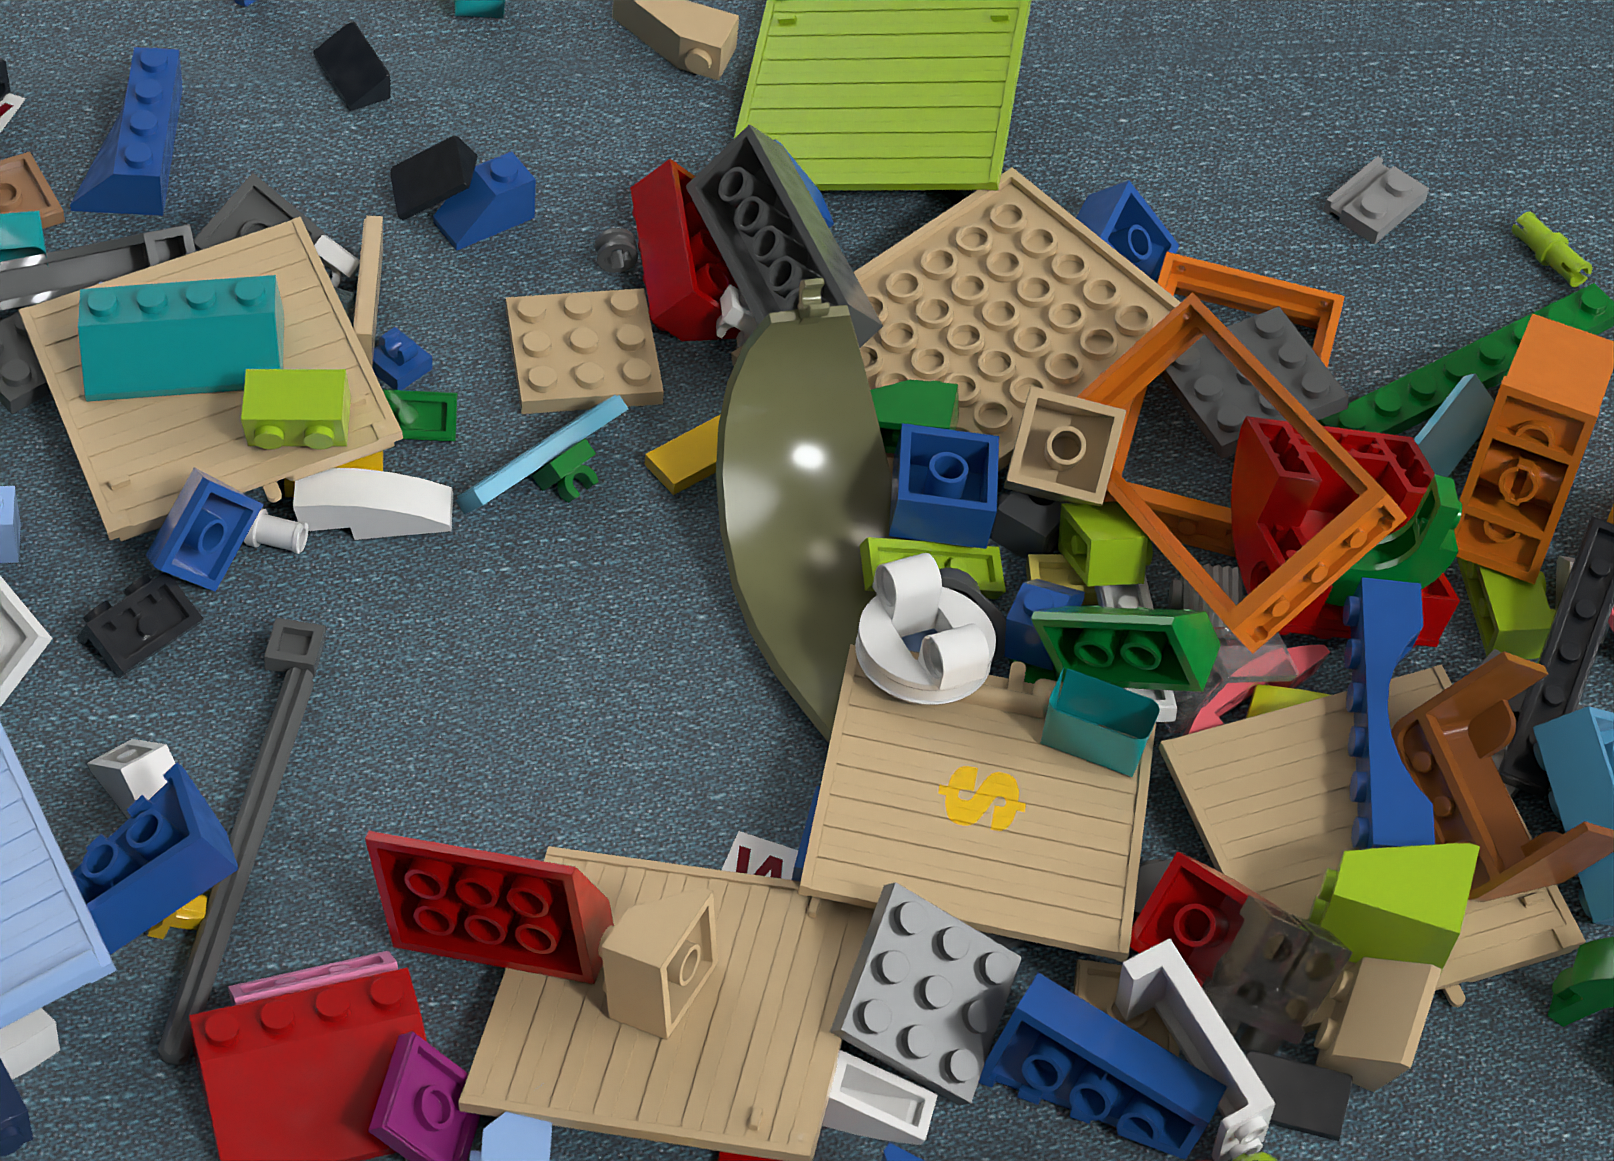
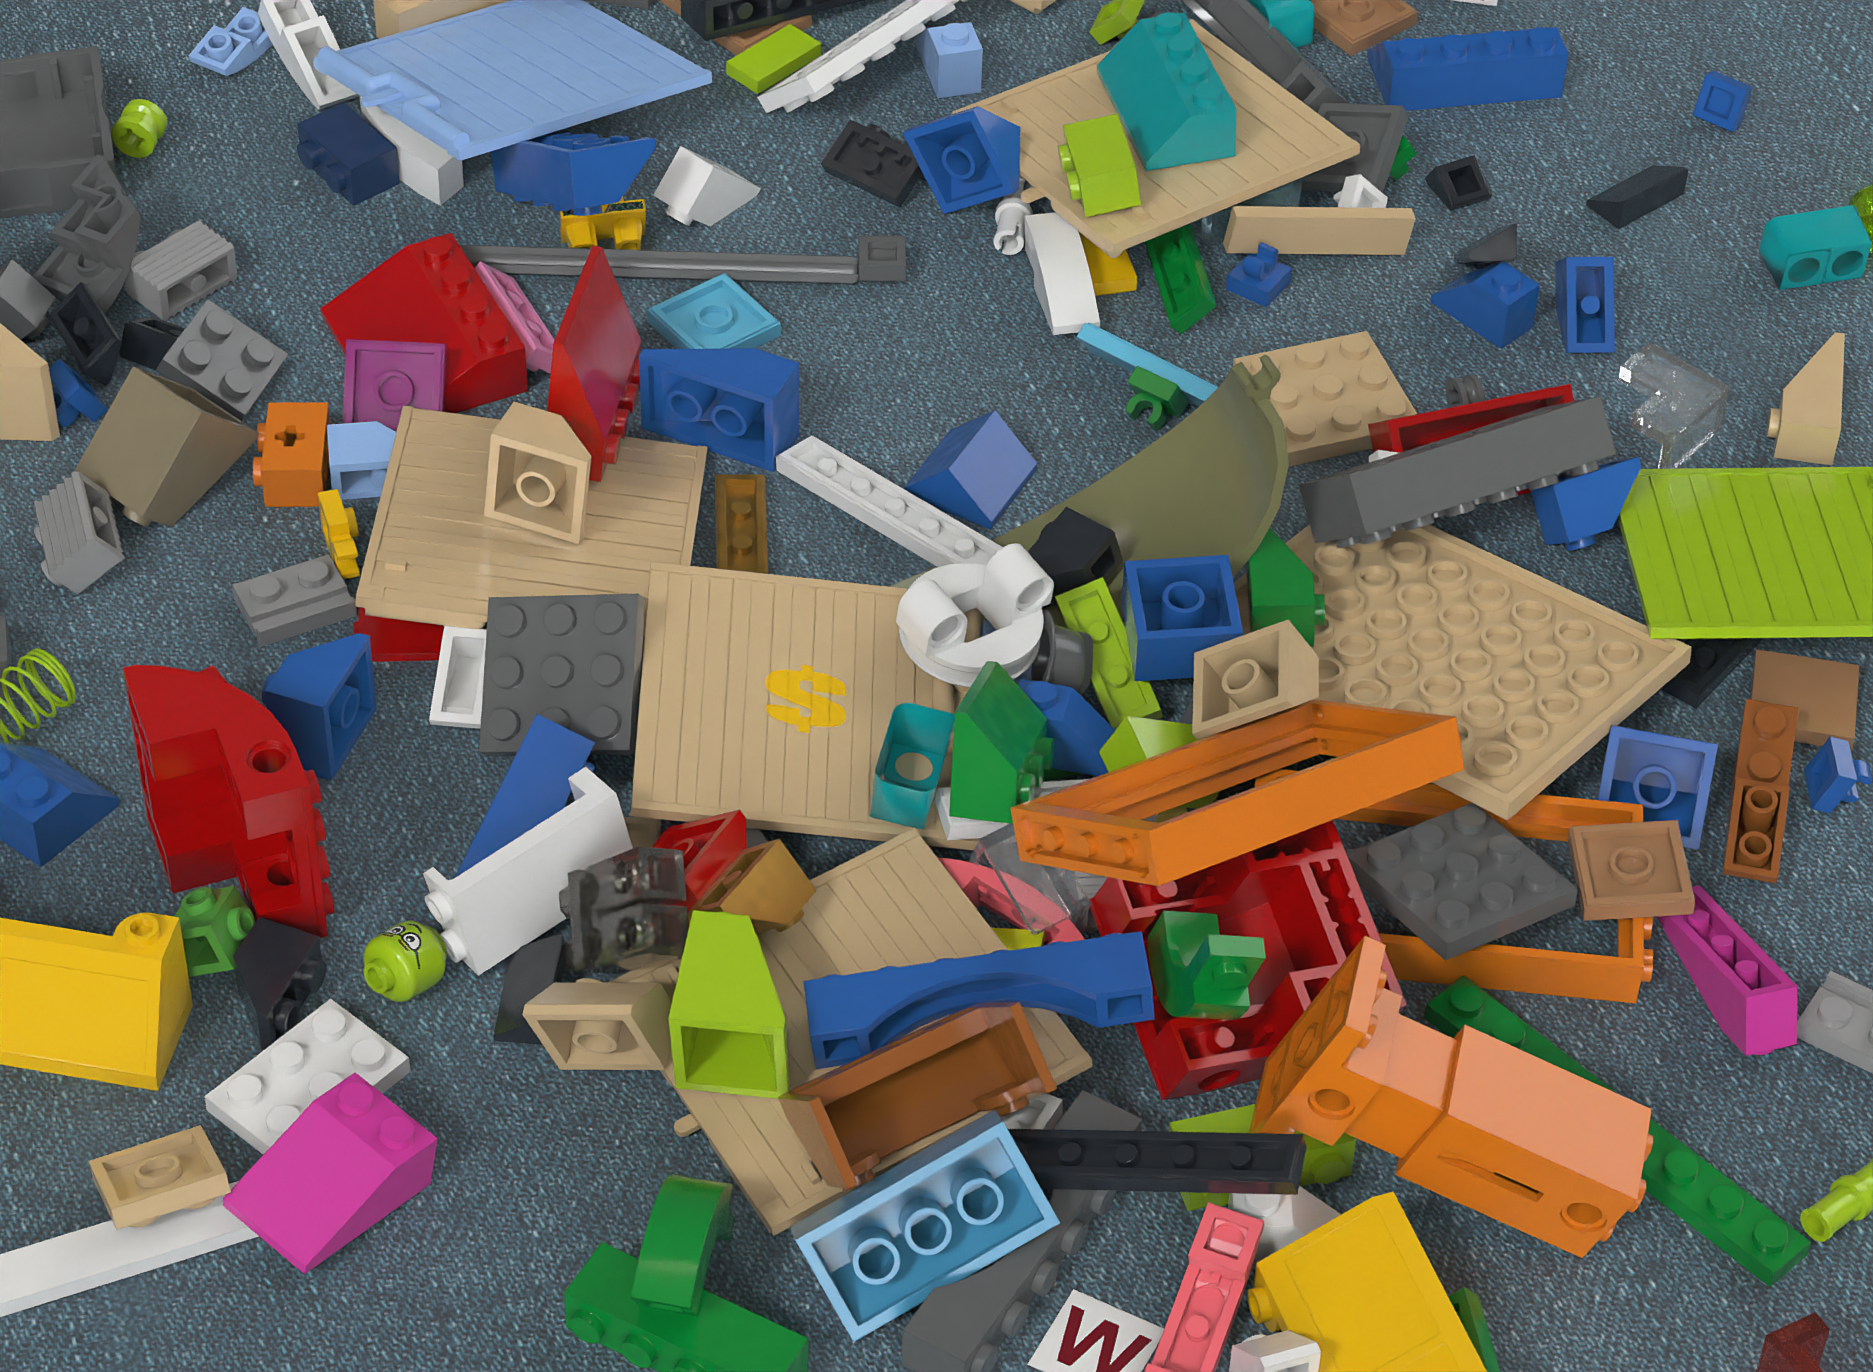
camera: 85 degrees right, 5 degrees down
none -> blue slope [639,348,799,472]
none -> medium azure tile [647,273,781,349]
none -> pearl gold slope [684,839,817,934]
none -> pearl gold tile [715,474,768,574]
none -> white tile [775,435,1003,567]
none -> slope [903,410,1037,530]
none -> black slope [1028,507,1123,608]
none -> black slope [1425,155,1492,211]
none -> blue slope [1555,257,1615,353]
none -> medium nougat tile [1568,820,1695,921]
none -> clear panel [1619,342,1730,469]
none -> dark pink slope [1656,885,1798,1056]
none -> dark orange slope [1722,699,1799,884]
none -> medium nougat tile [1750,649,1860,751]
none -> blue tile [1804,736,1873,814]

